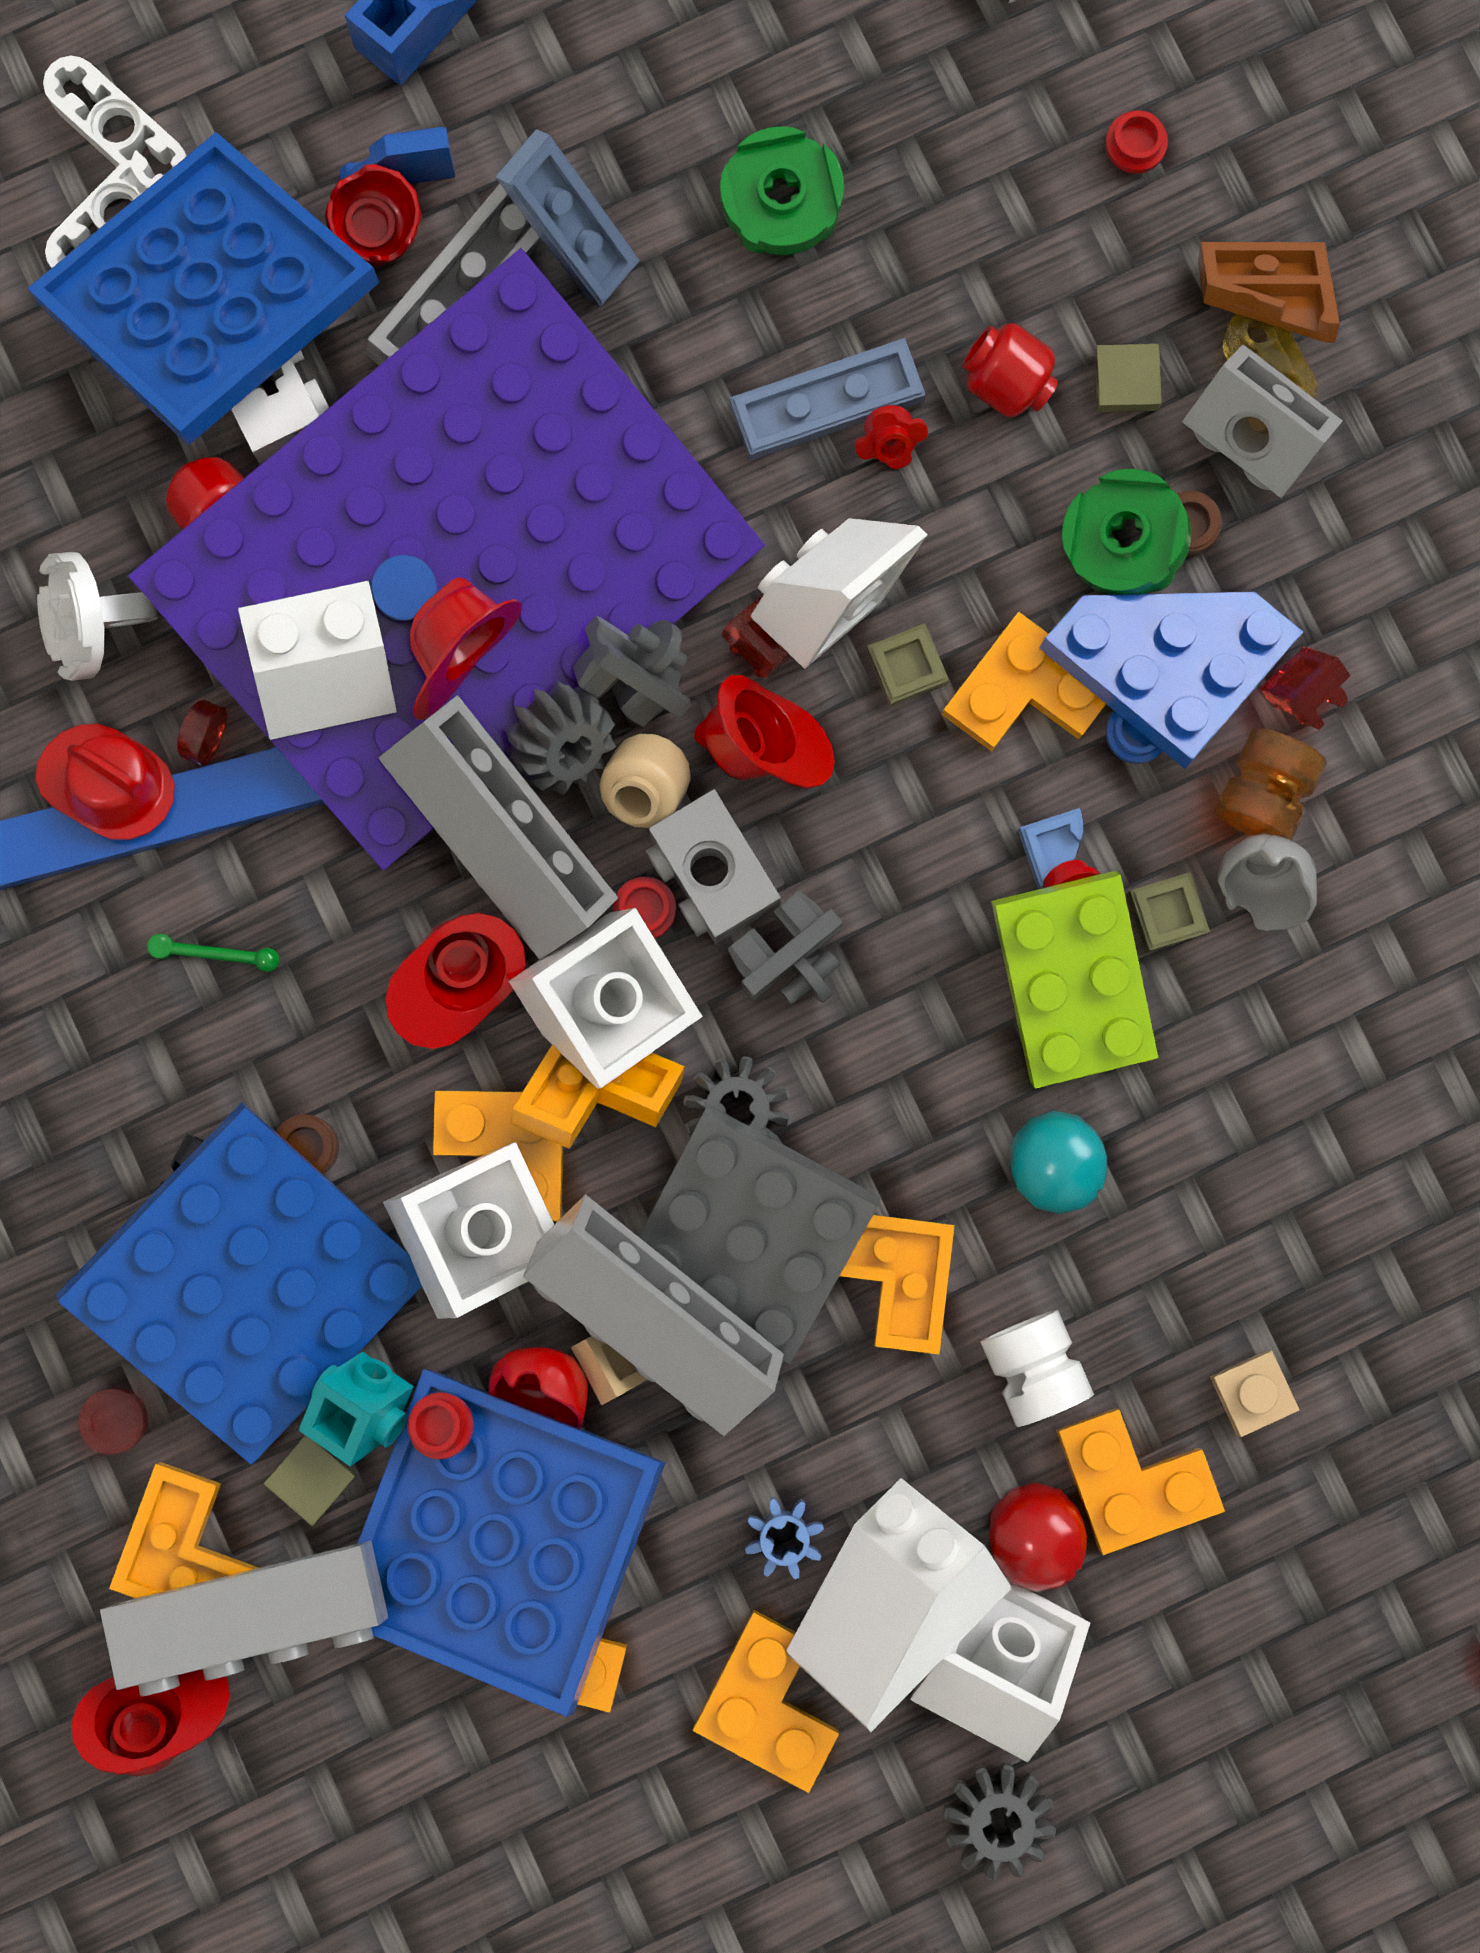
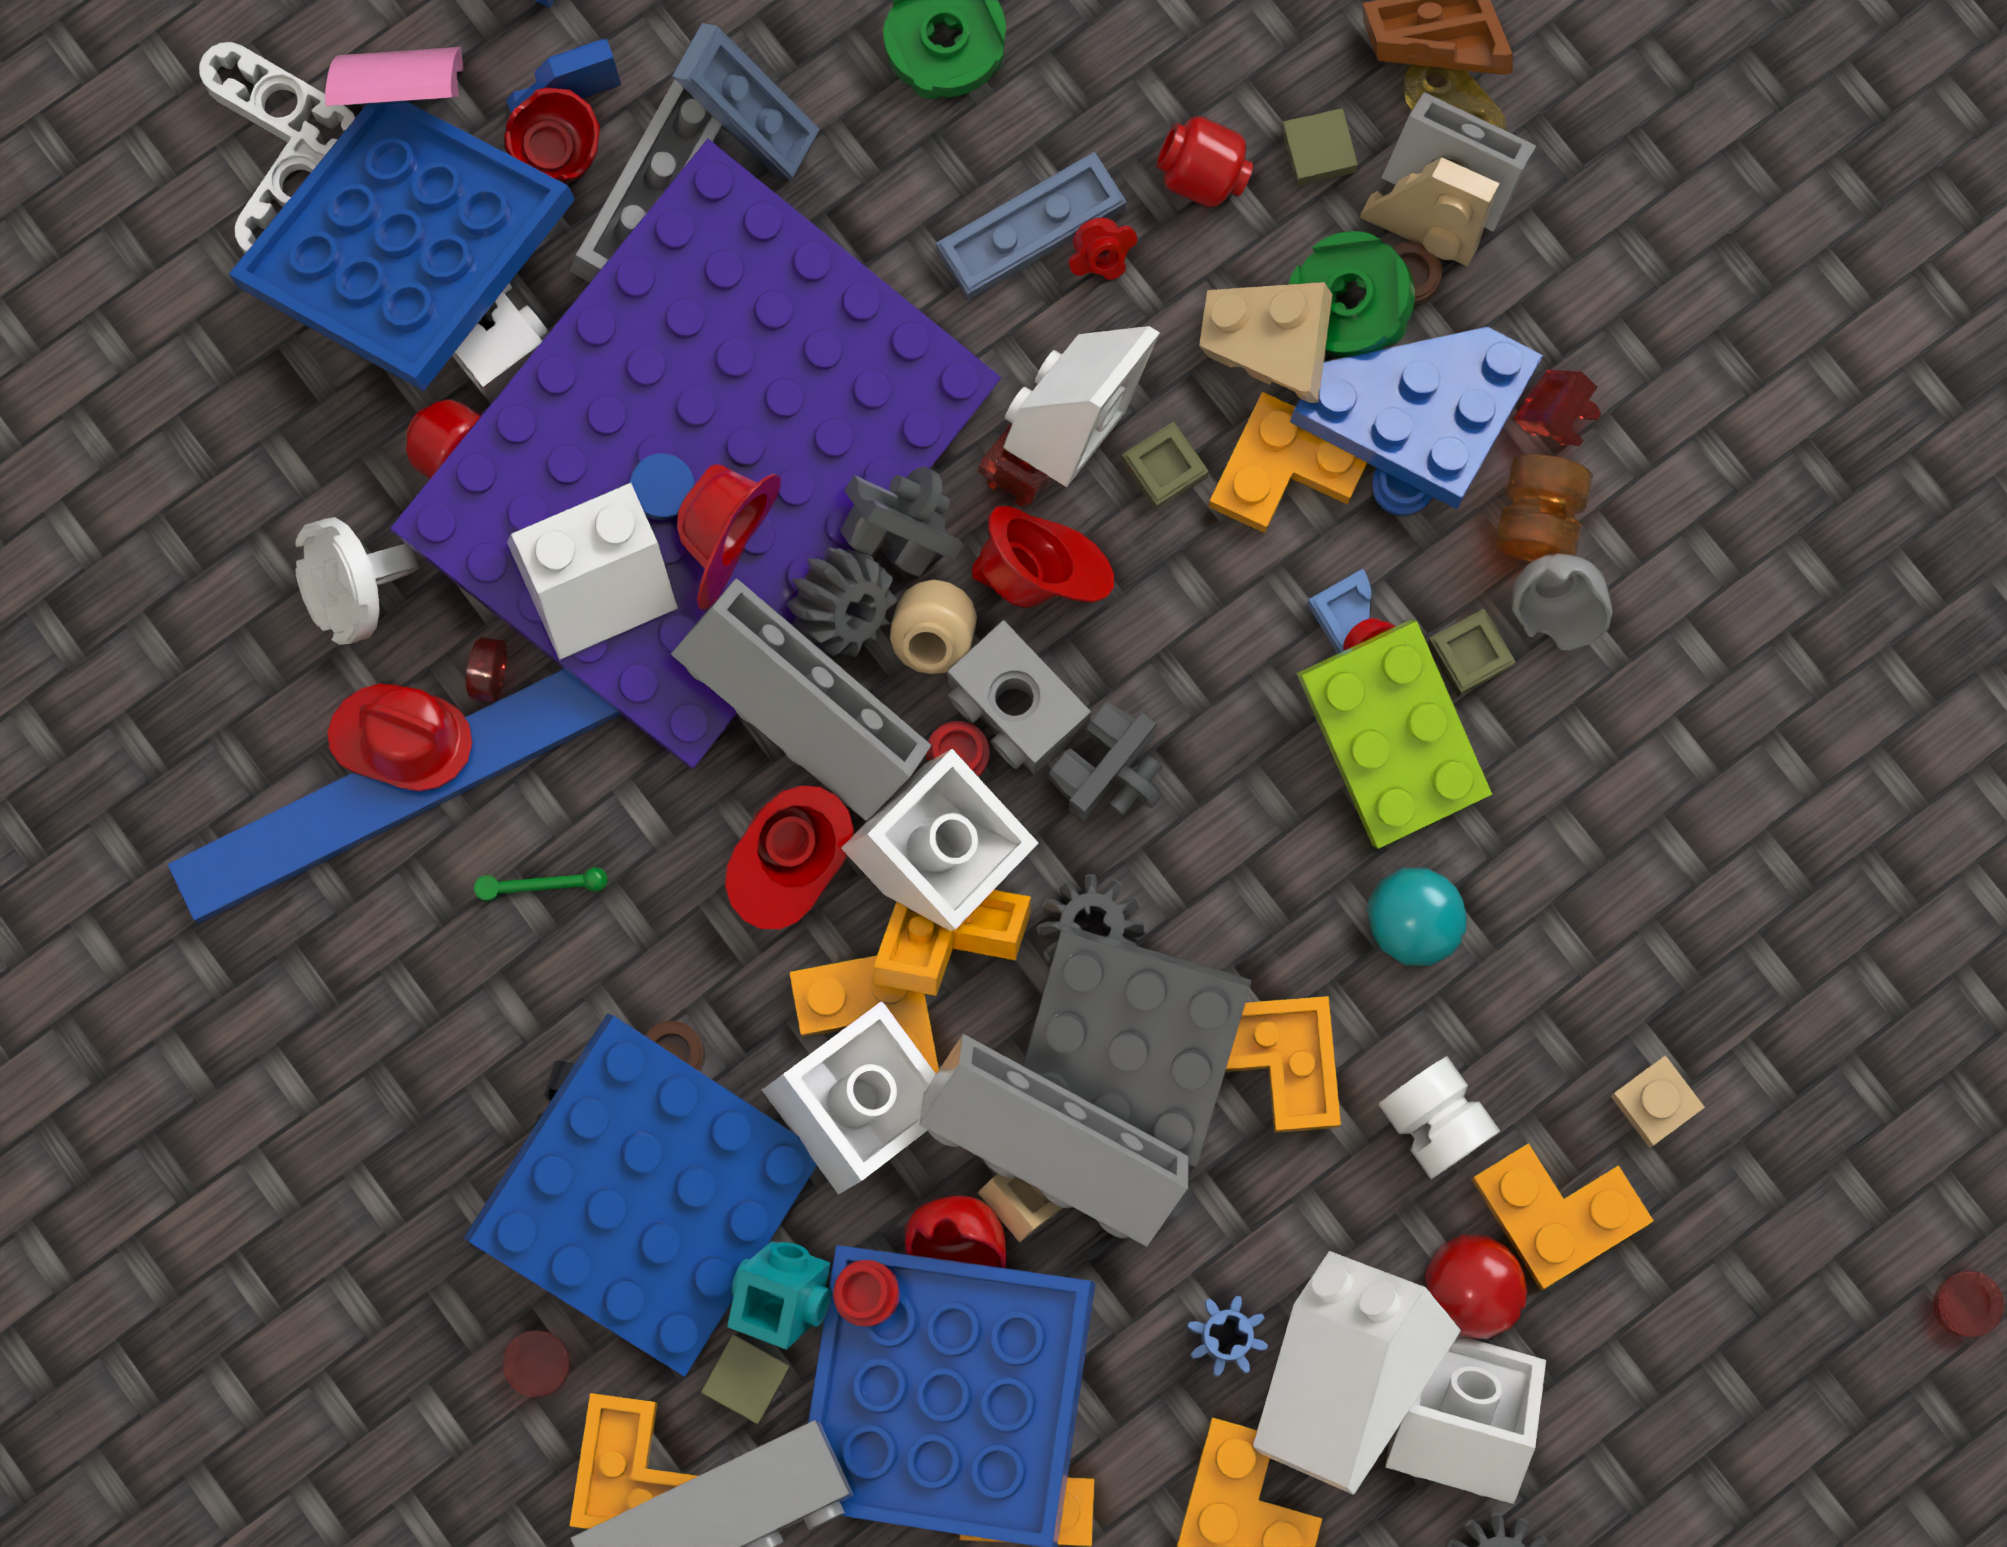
camera: 10 degrees left, 5 degrees down
none -> bright pink slope [325,47,464,106]
none -> tan wing [1199,282,1332,403]
none -> tan wing [1360,157,1500,267]

